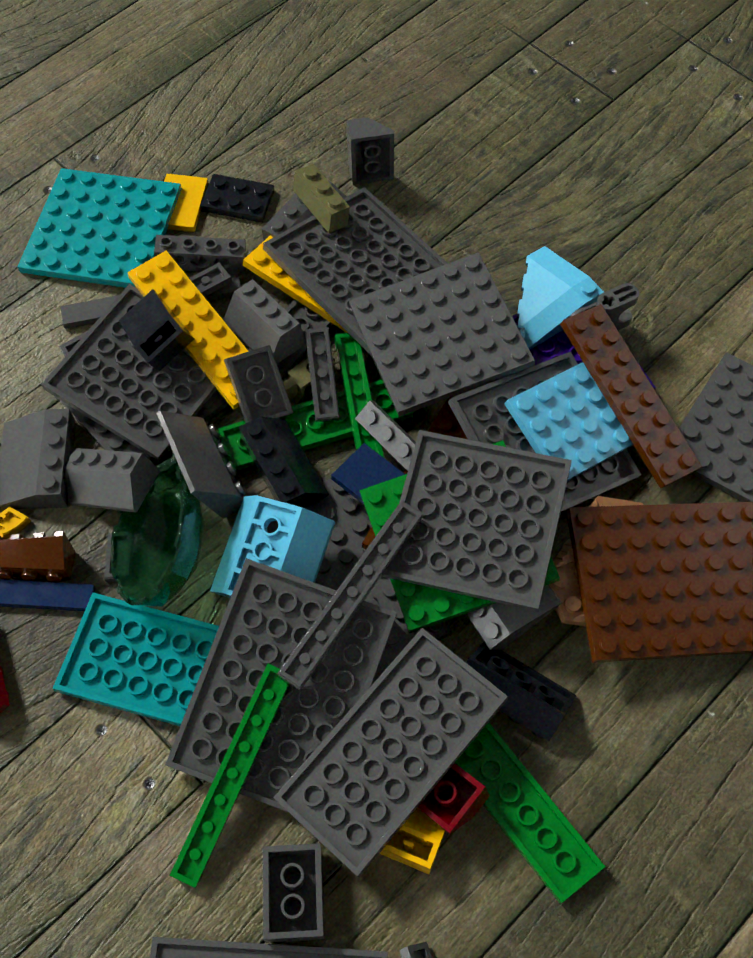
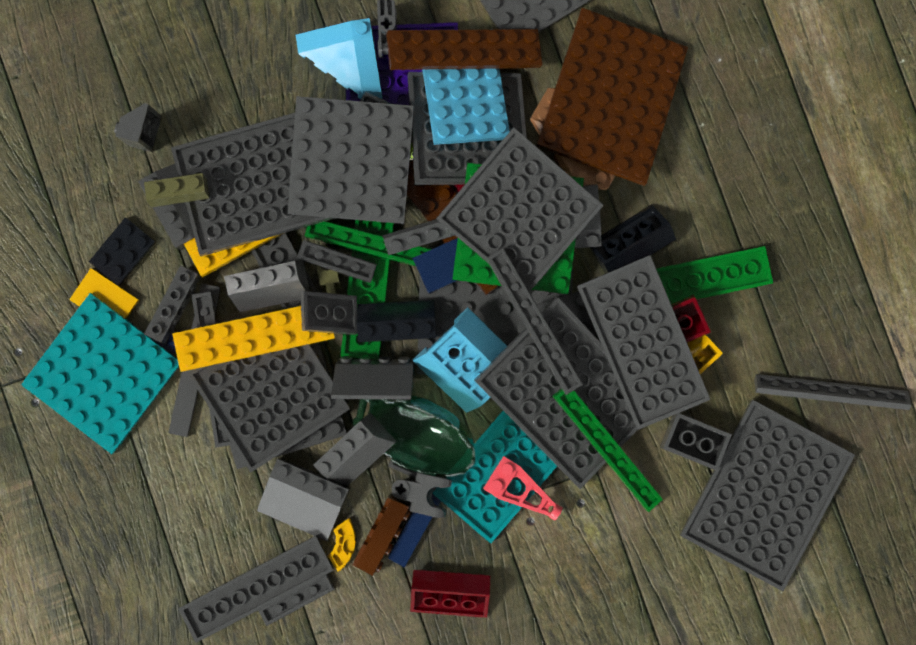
camera: 65 degrees left, 25 degrees up
black slope [119,289,195,371] -> none
none -> dark grey piece [392,472,452,518]
none -> coral plate [483,456,563,521]

